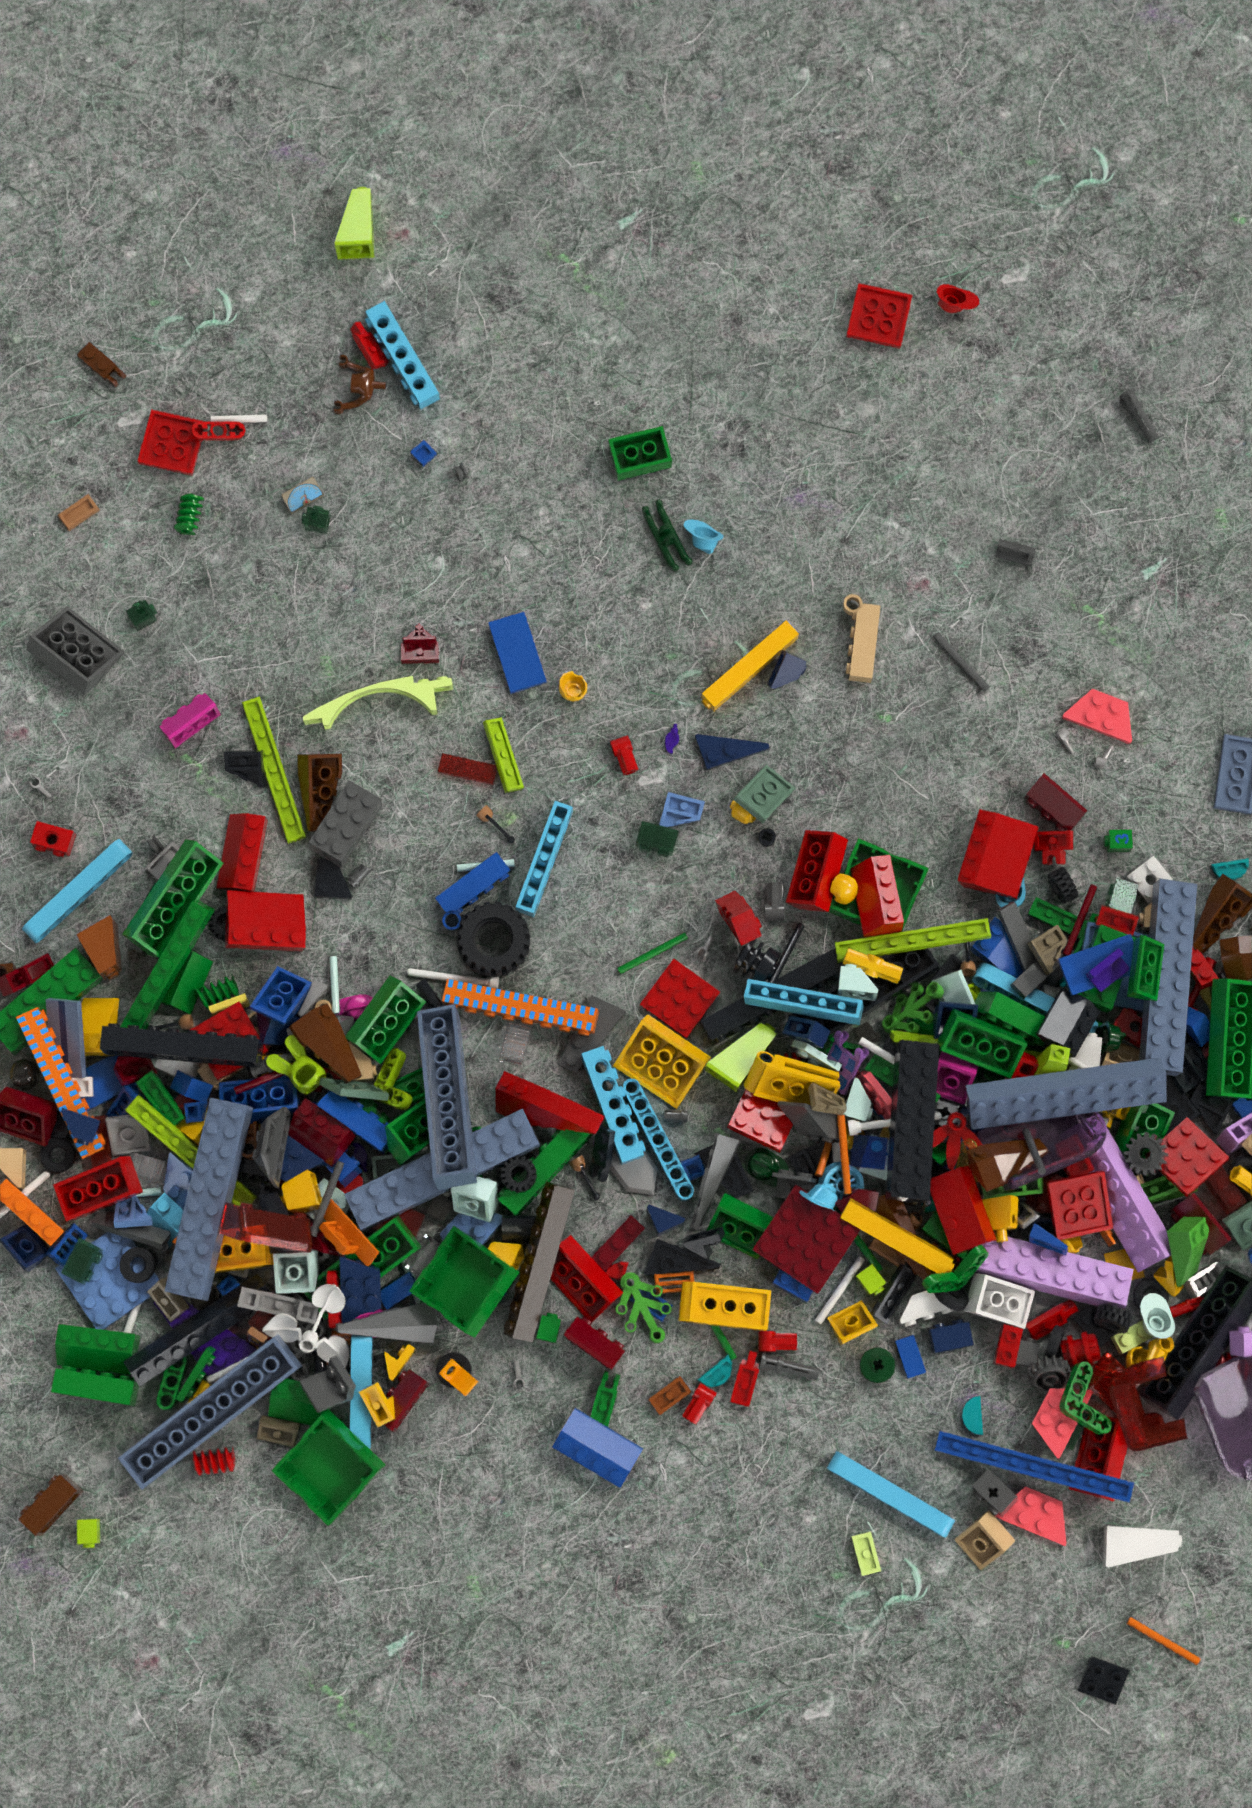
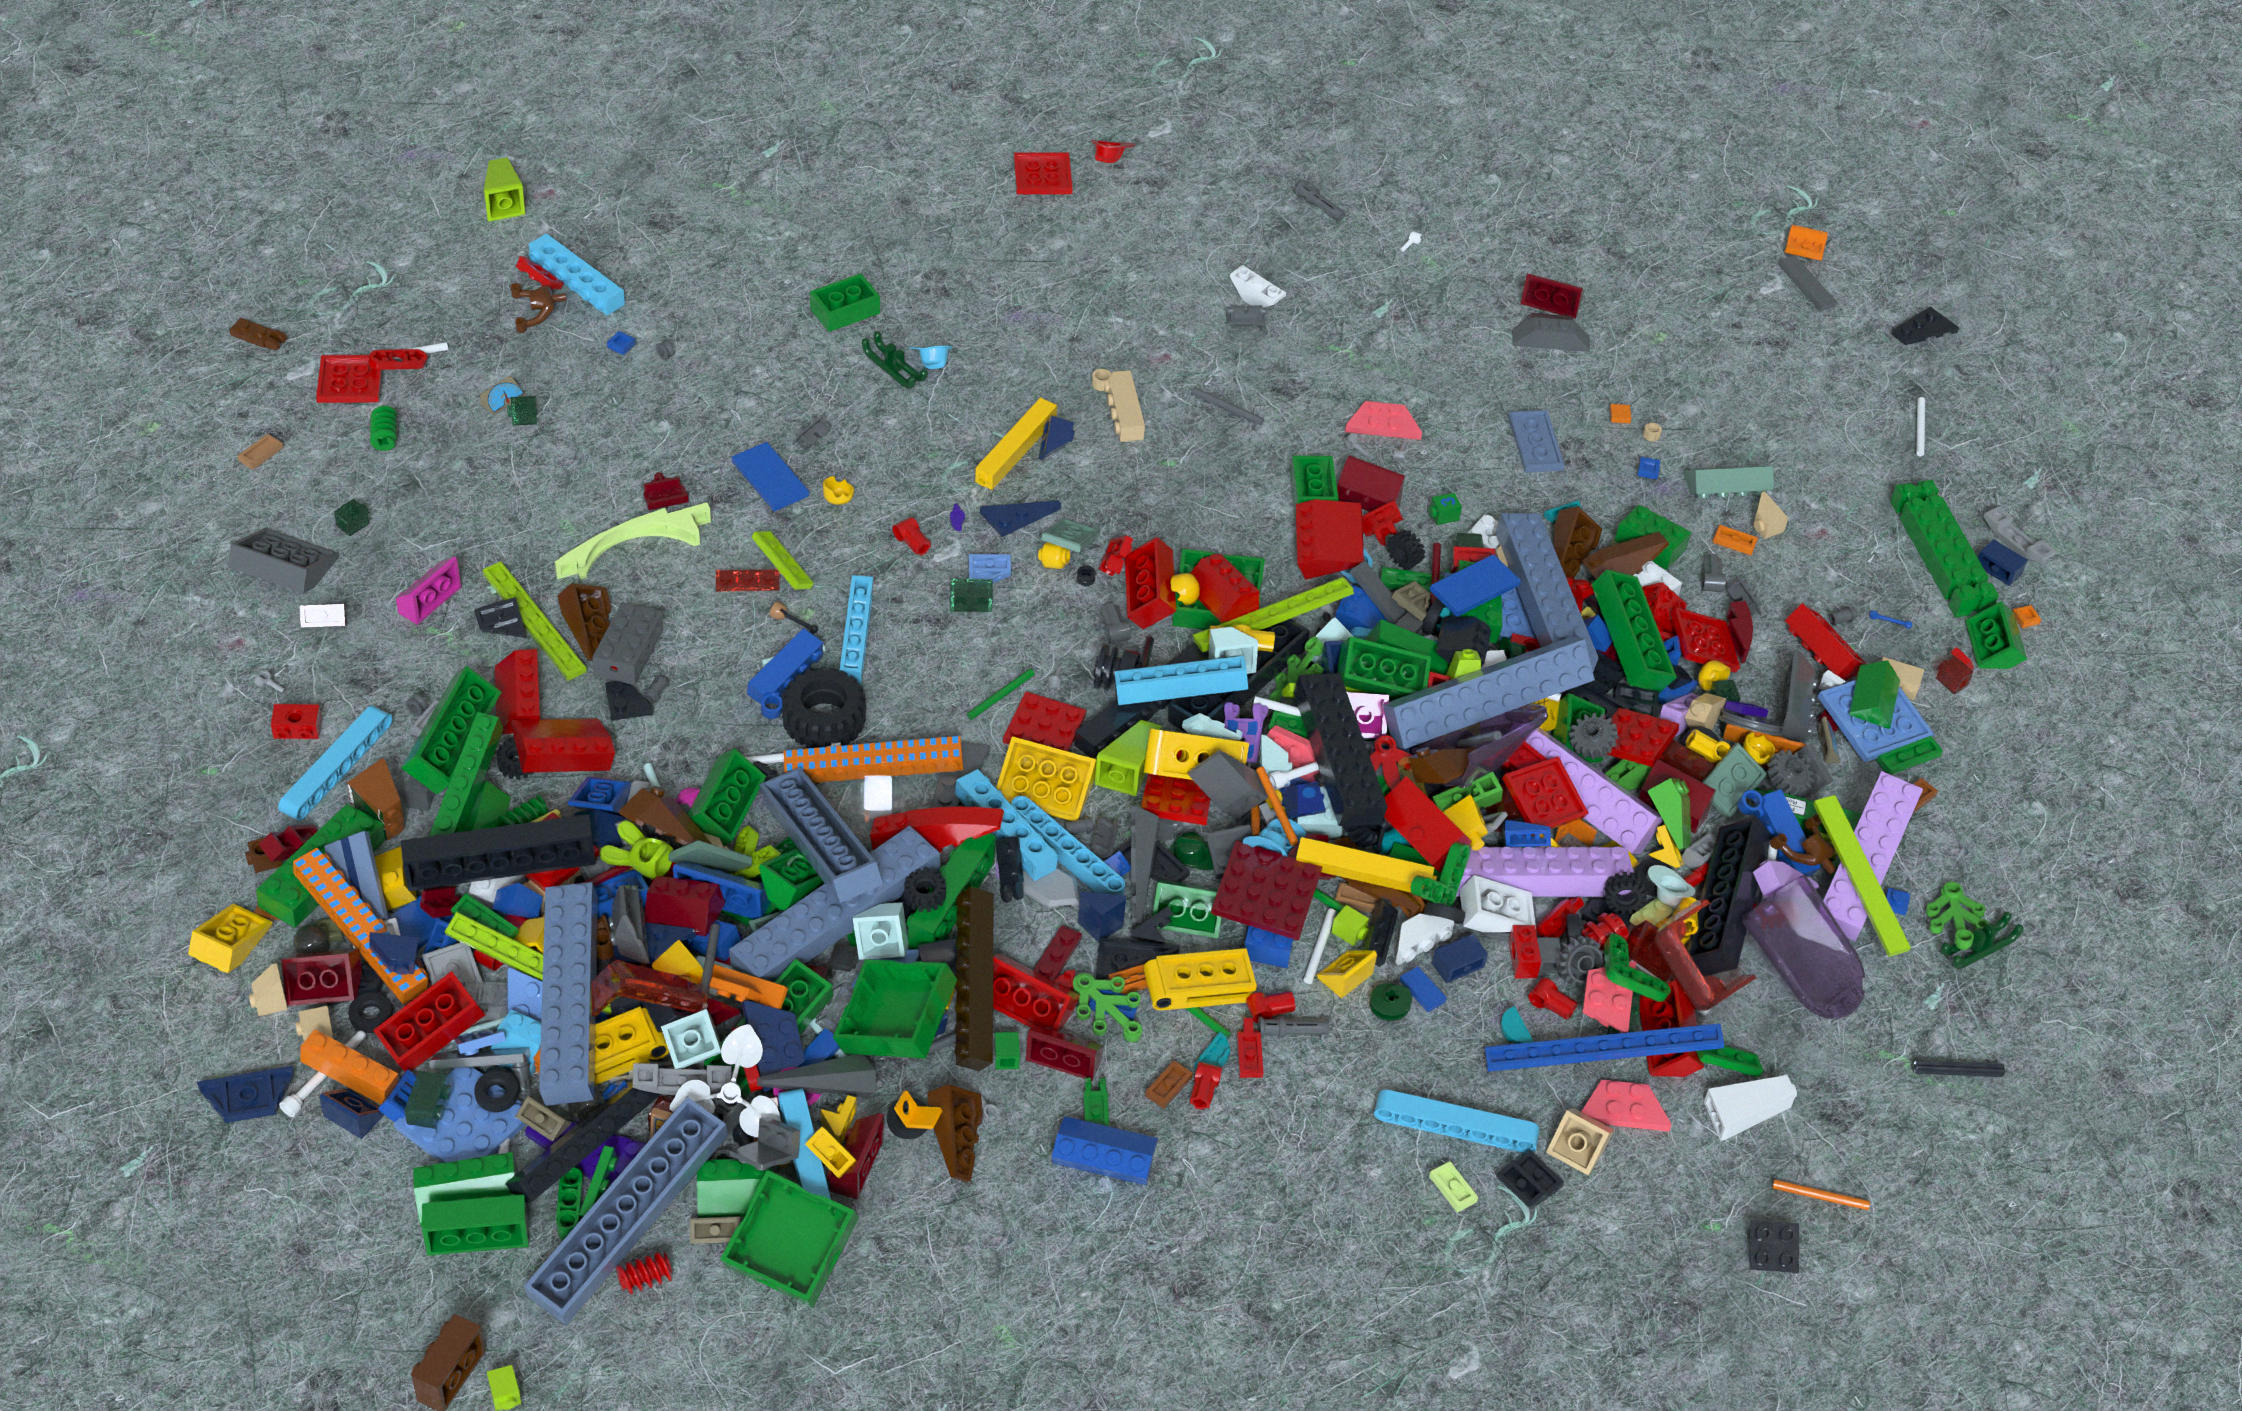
camera: 20 degrees left, 30 degrees down
blue slope [184,1101,207,1123] -> none
hinge [569,1155,600,1200] -> none
red wedge [715,890,762,946] -> none
dark blue slope [782,1016,830,1049] -> none
dark tan wing [808,1082,847,1115] -> none
dark grey brick [972,1469,1018,1517] -> none
dark purple panel [1085,948,1130,992] -> none
green slope [1127,935,1165,1001] -> none
none -> plate [300,604,346,627]
none -> dark grey hinge [793,412,832,449]
none -> reddish brown wedge [927,1084,983,1182]
none -> dark grey hinge [1091,816,1119,861]
none -> red plate [1099,535,1133,576]
none -> white slope [1230,265,1286,307]
none -> green brick [1290,456,1338,516]
none -> white hand [1400,231,1422,252]
none -> black slope [1496,1150,1564,1209]
none -> red piece [1528,978,1578,1020]
none -> green plate [1696,1045,1763,1077]

